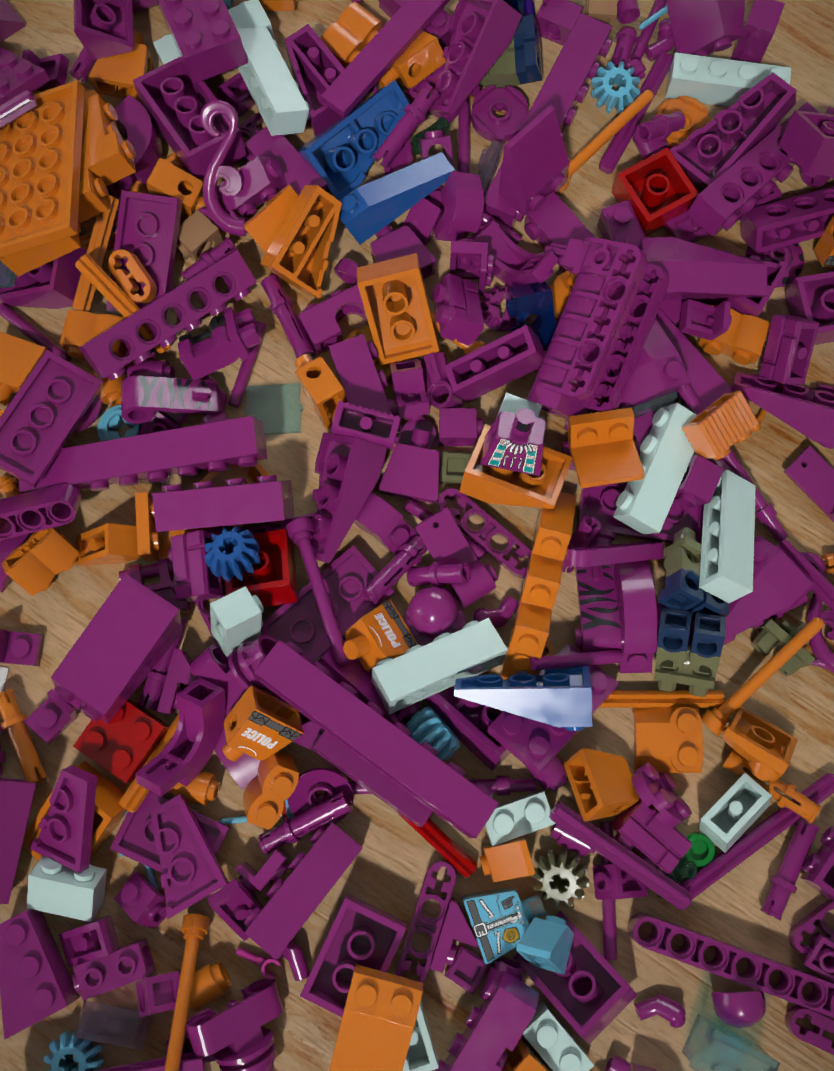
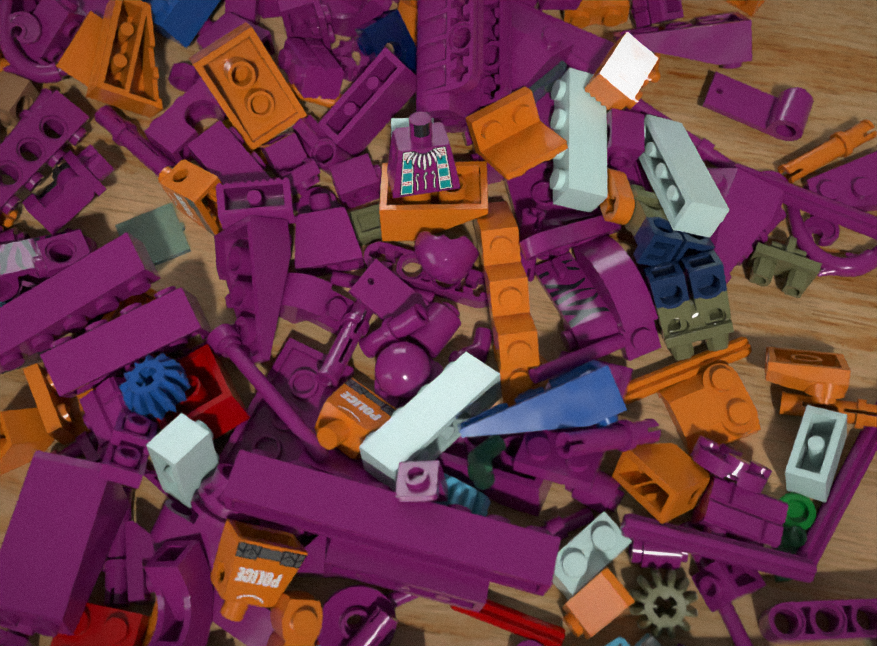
camera: 20 degrees left, 10 degrees down
magenta bar [228,321,267,408] -> none
orange piece [701,617,824,737] -> none
none -> magenta brick [32,230,91,280]
none -> magenta slope [97,412,158,489]
none -> bracket [395,460,448,502]
none -> magenta hair [414,231,479,284]
none -> clear green arm [467,434,506,490]
none -> magenta pin [556,418,661,459]
none -> orange beam [600,168,635,225]

